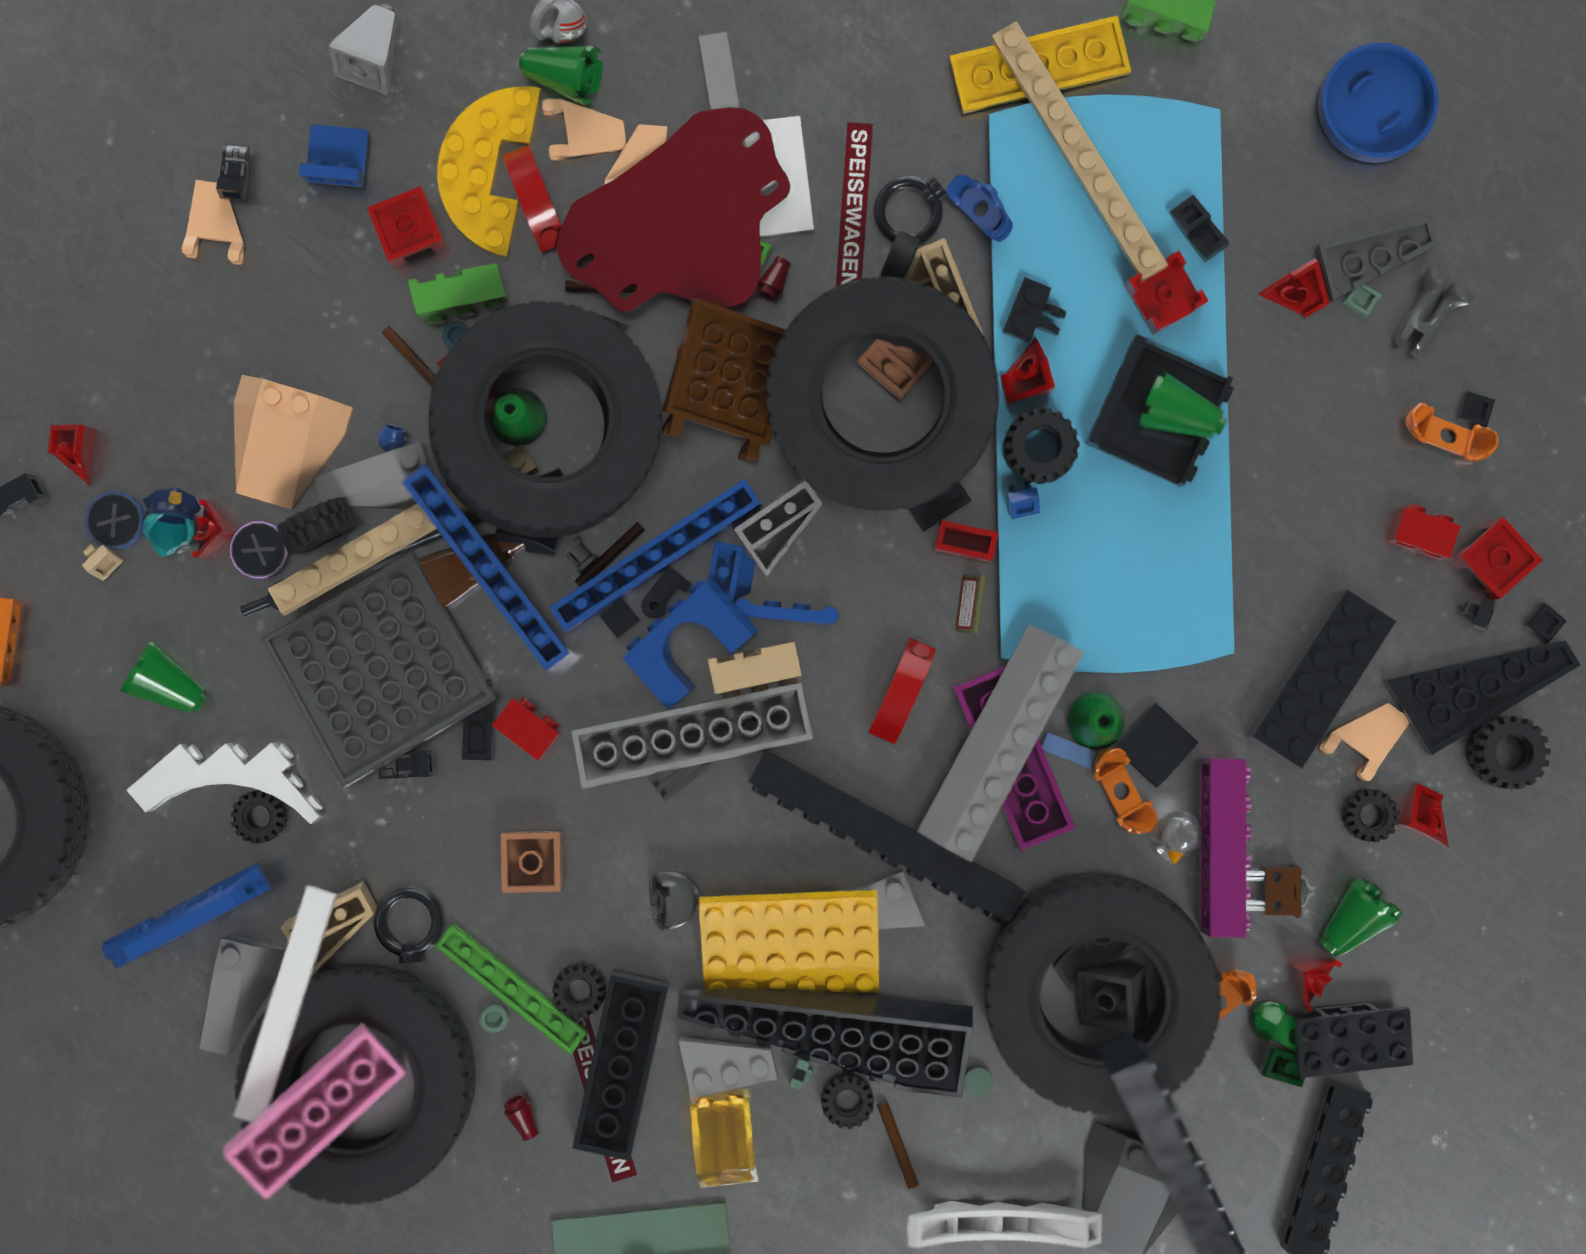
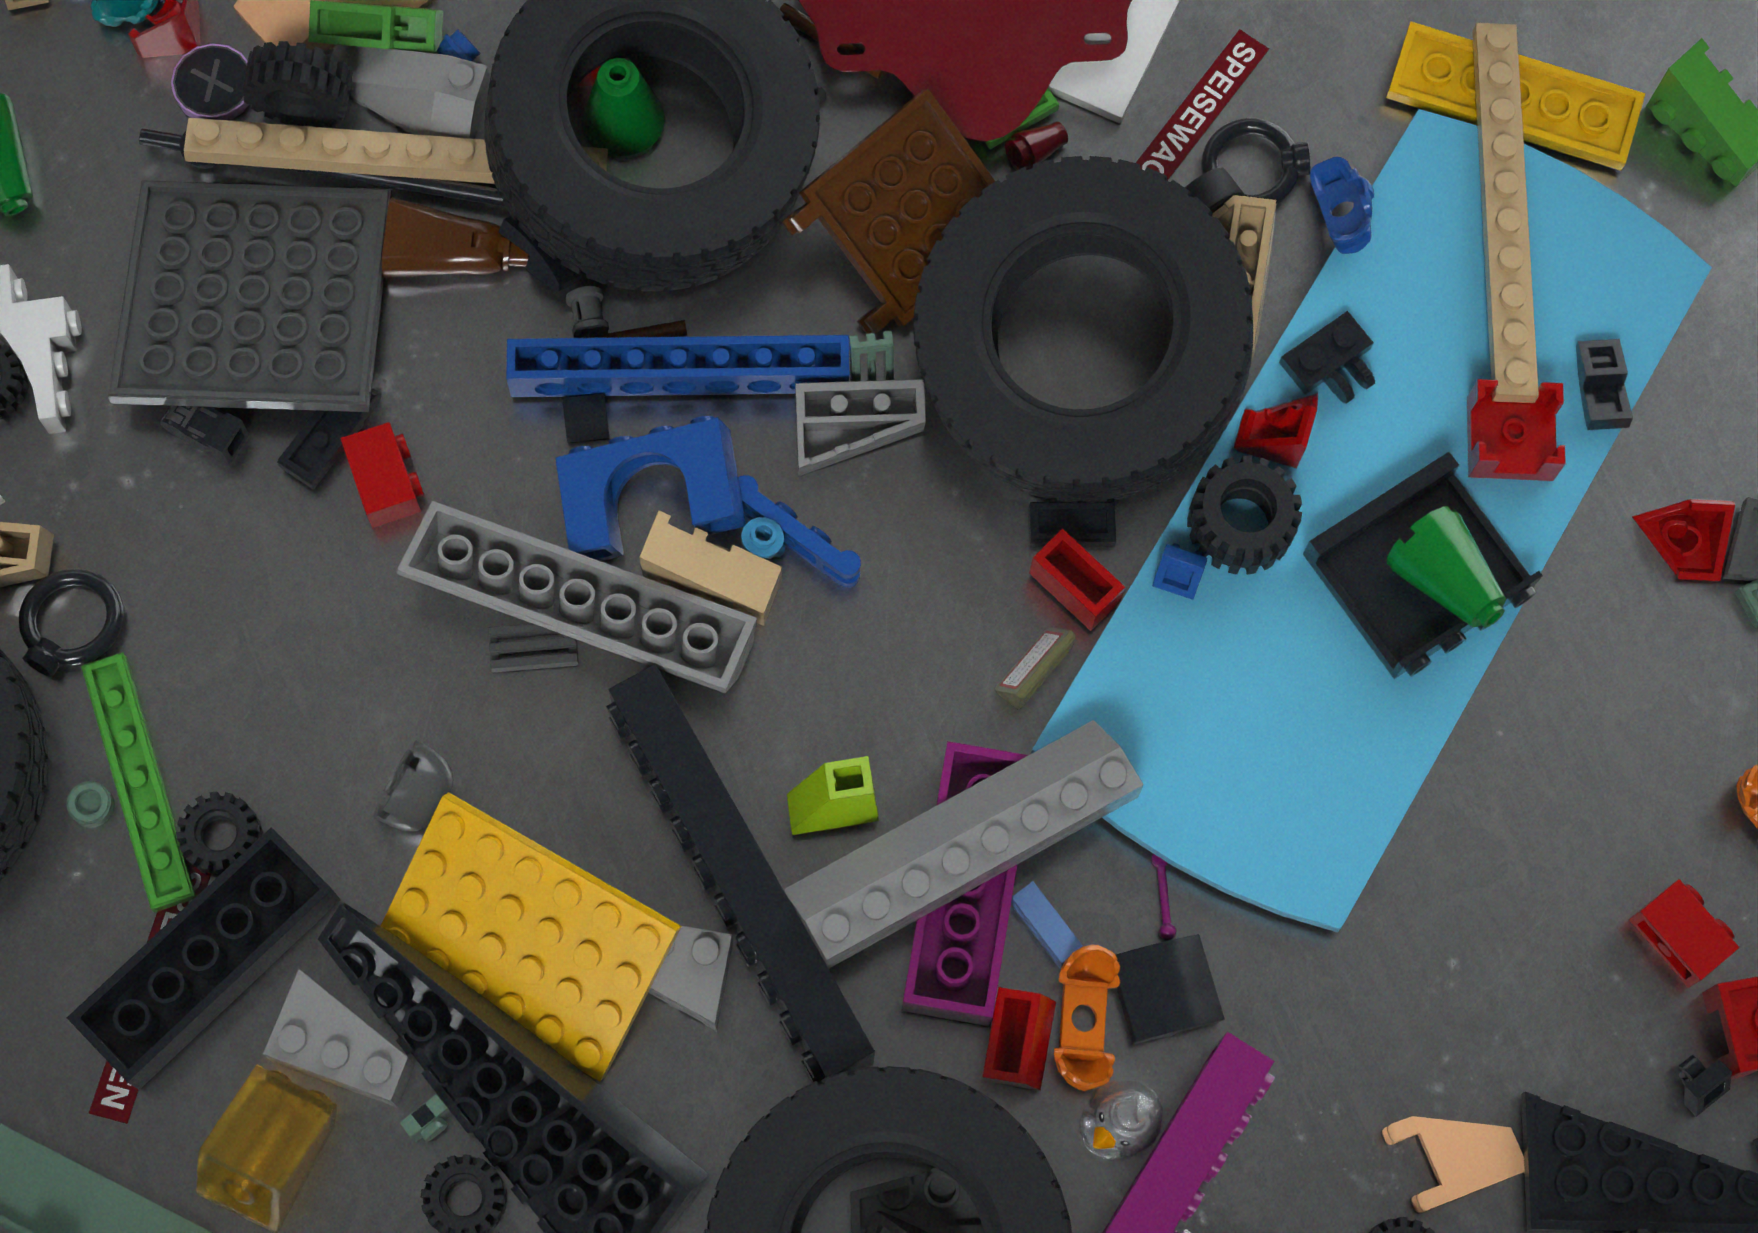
camera: 30 degrees right, 15 degrees down
blue brick [402,464,569,671] -> none
nougat brick [501,831,564,893] -> none
dark red cone [503,1094,539,1141] -> none
black leg [641,566,693,619] -> none
blue slope [708,541,756,602] -> none
nougat wing [857,339,935,400] -> none
red arch [868,638,936,744] -> none
green cone [1067,692,1126,750] -> none
black brick [1246,589,1396,769] -> none
none -> bright green slope [309,0,443,52]
none -> dark azure plate [741,517,785,560]
none -> lime slope [787,756,879,835]
none -> sand green tile [849,331,894,382]
none -> red brick [982,987,1056,1091]
none -> magenta hinge [1151,854,1177,940]

